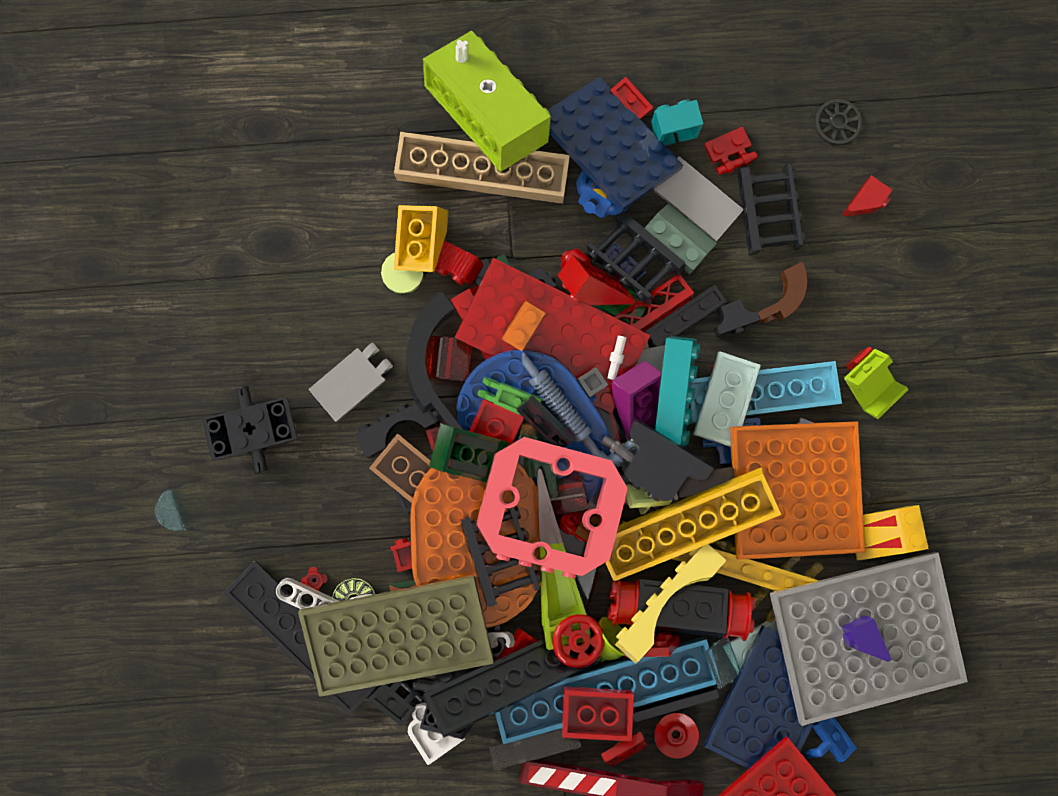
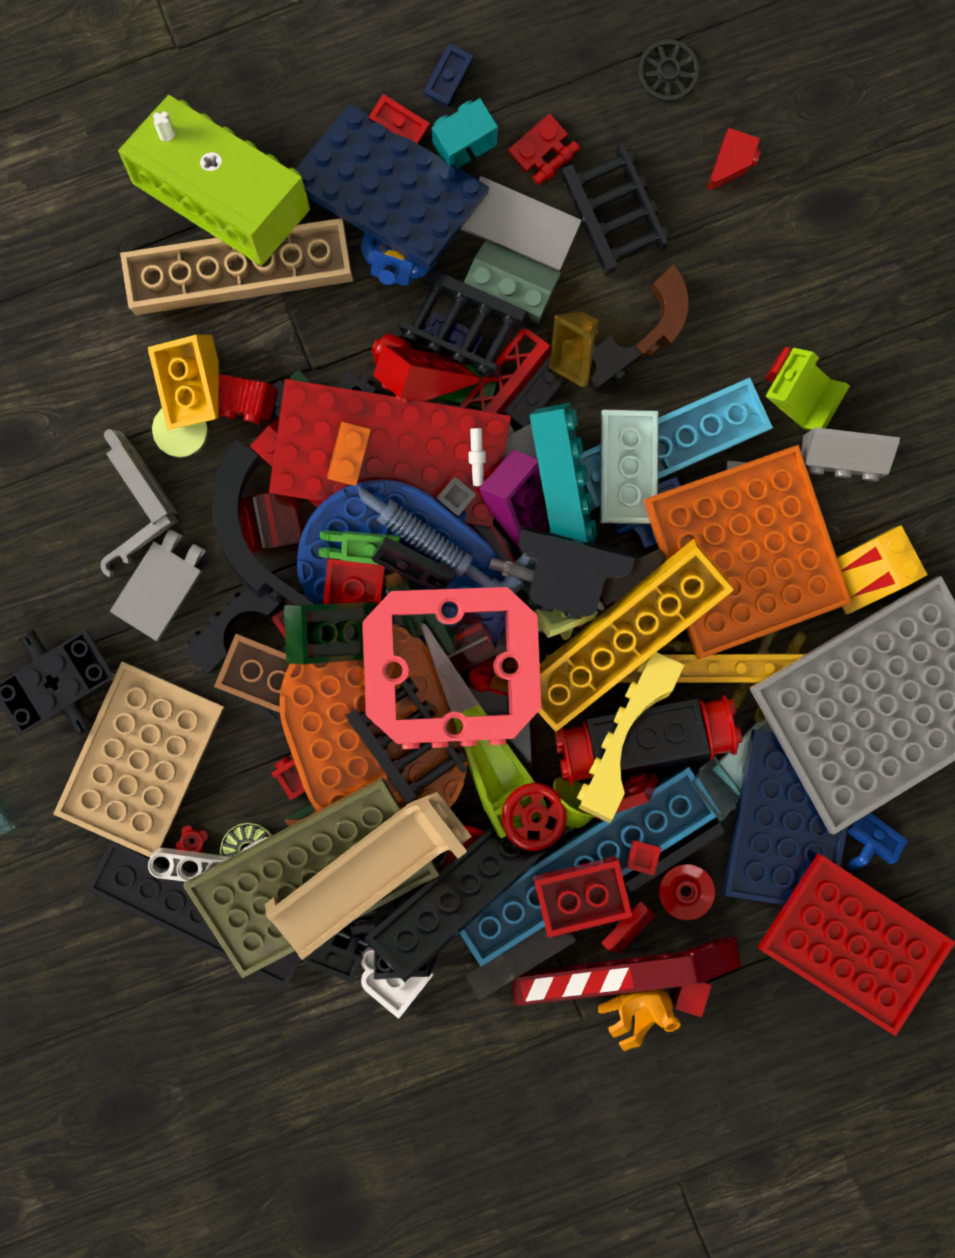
camera: 20 degrees left, 5 degrees up
dark purple slope [842,615,892,662] -> none
none -> tan plate [53,661,225,859]
none -> light grey hinge [101,429,179,577]
none -> tan panel [265,792,471,960]
none -> dark blue plate [423,43,473,108]
none -> clear yellow slope [549,311,599,387]
none -> red plate [626,840,661,875]
none -> light grey slope [801,427,900,481]

